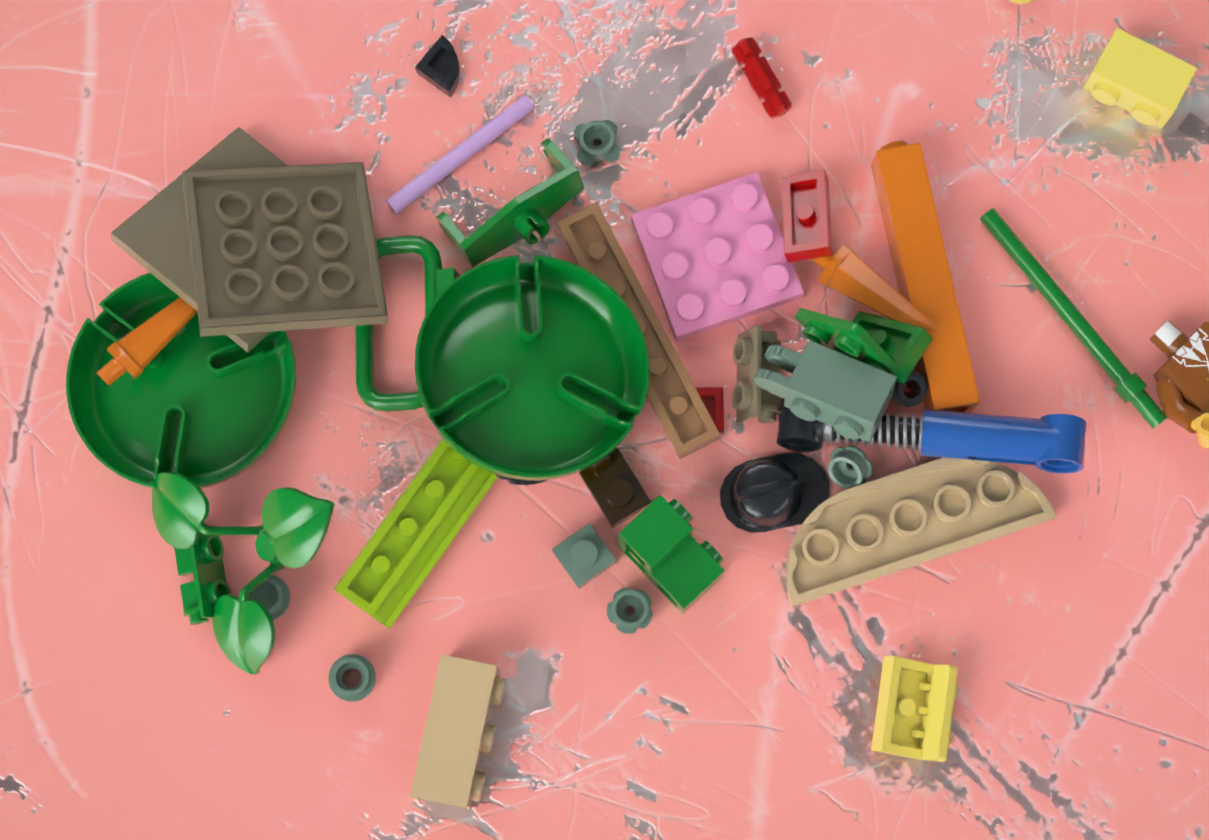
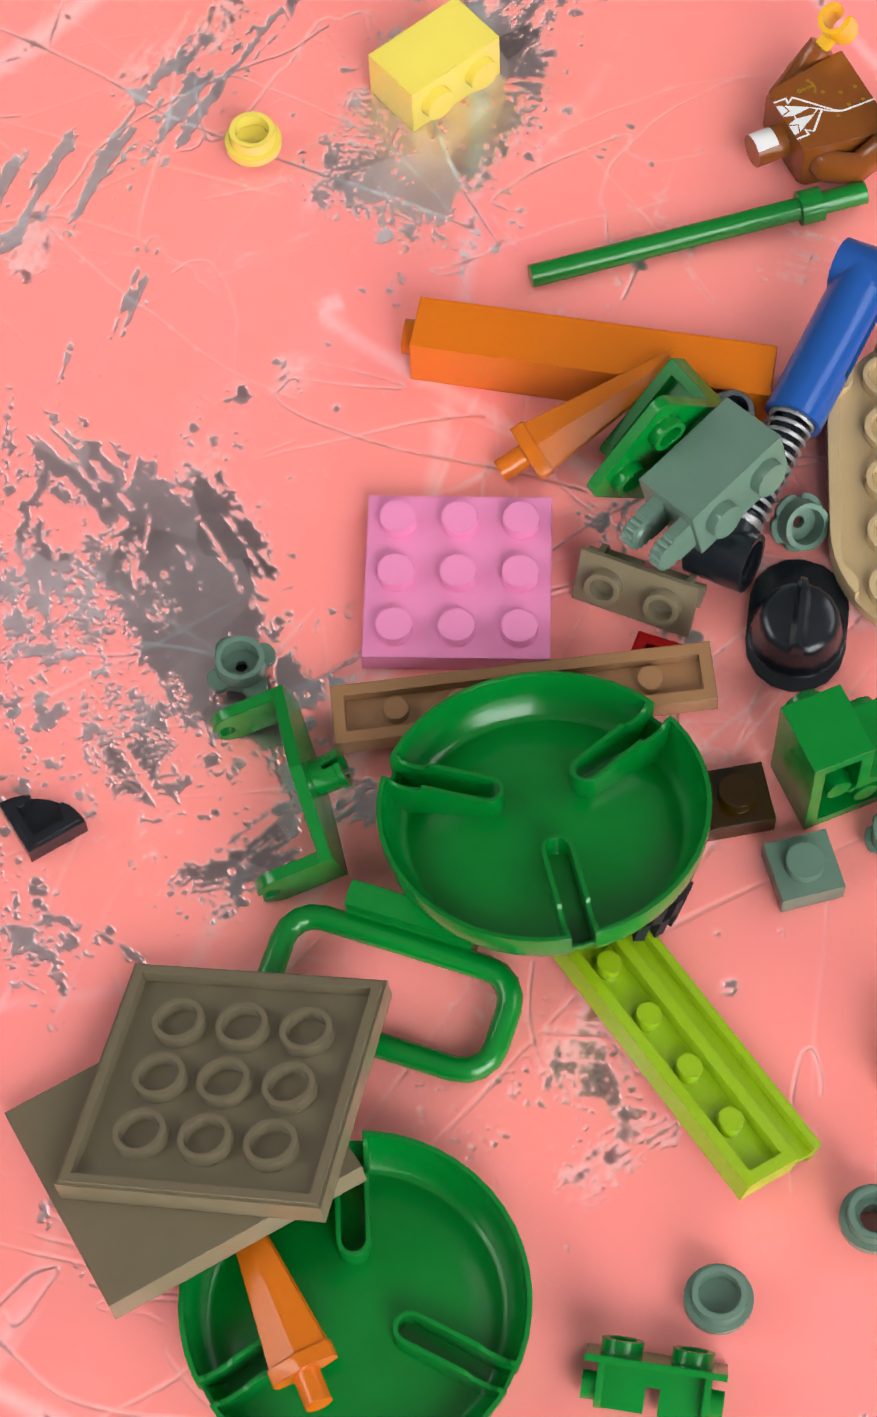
camera: 70 degrees left, 15 degrees down
plant [152,472,334,675] -> none
lavender bar [385,94,535,214] -> none
red axle [732,37,792,119] -> none
plate [781,170,832,262] -> none

